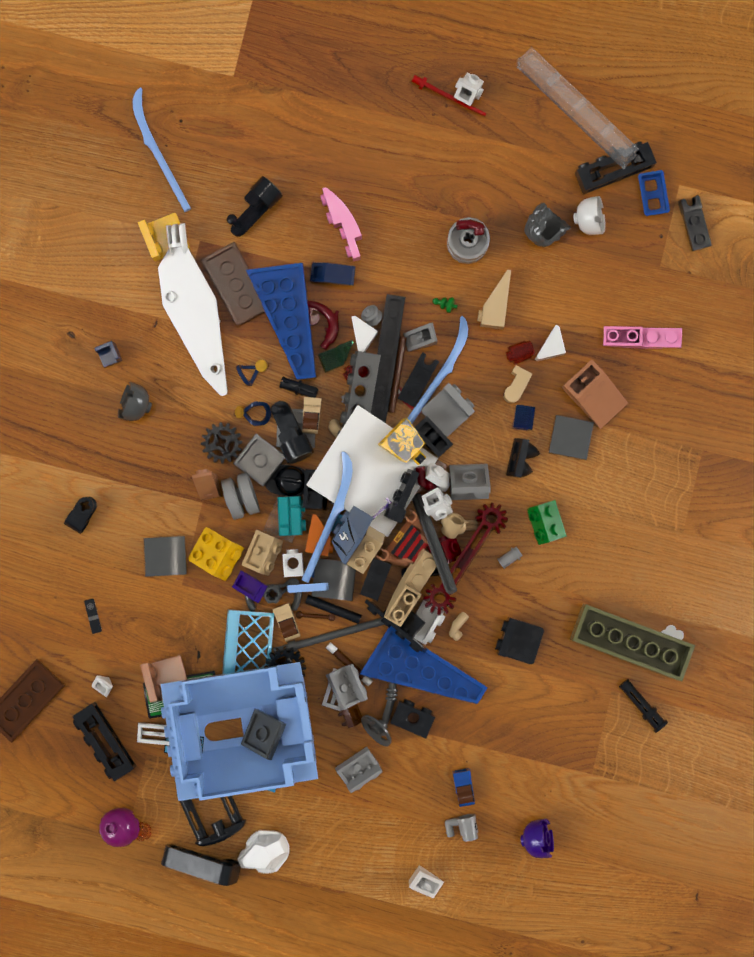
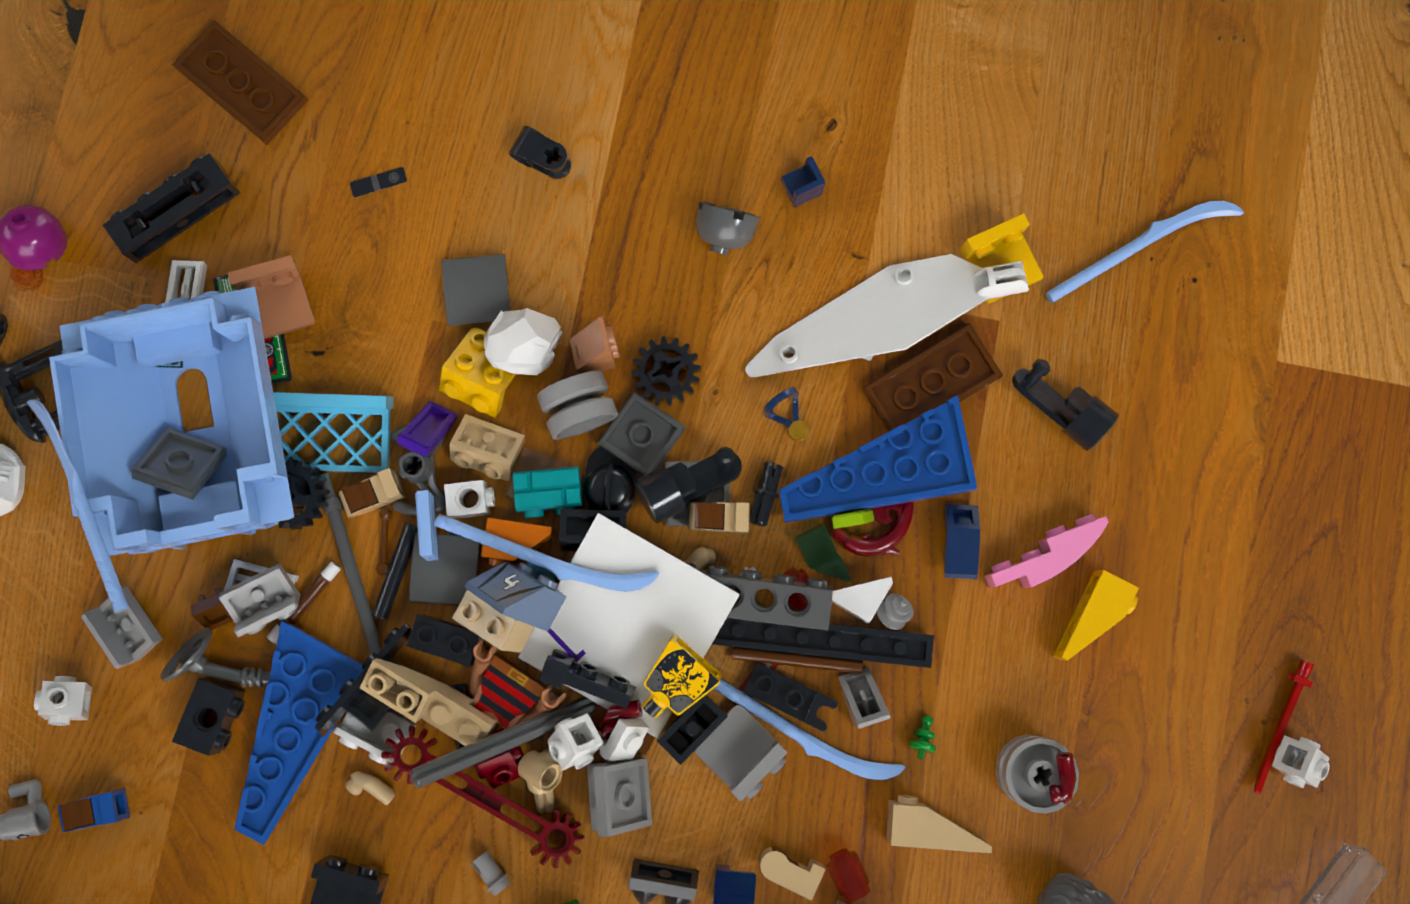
camera: 85 degrees right, 5 degrees down
white slope [92,675,113,697] -> none
dark blue piece [235,401,271,426] -> none
none -> light blue piece [27,399,129,613]
none -> white brick [34,676,92,726]
none -> white helmet [484,308,562,376]
none -> lime tile [832,509,874,529]
none -> yellow slope [1053,570,1139,661]

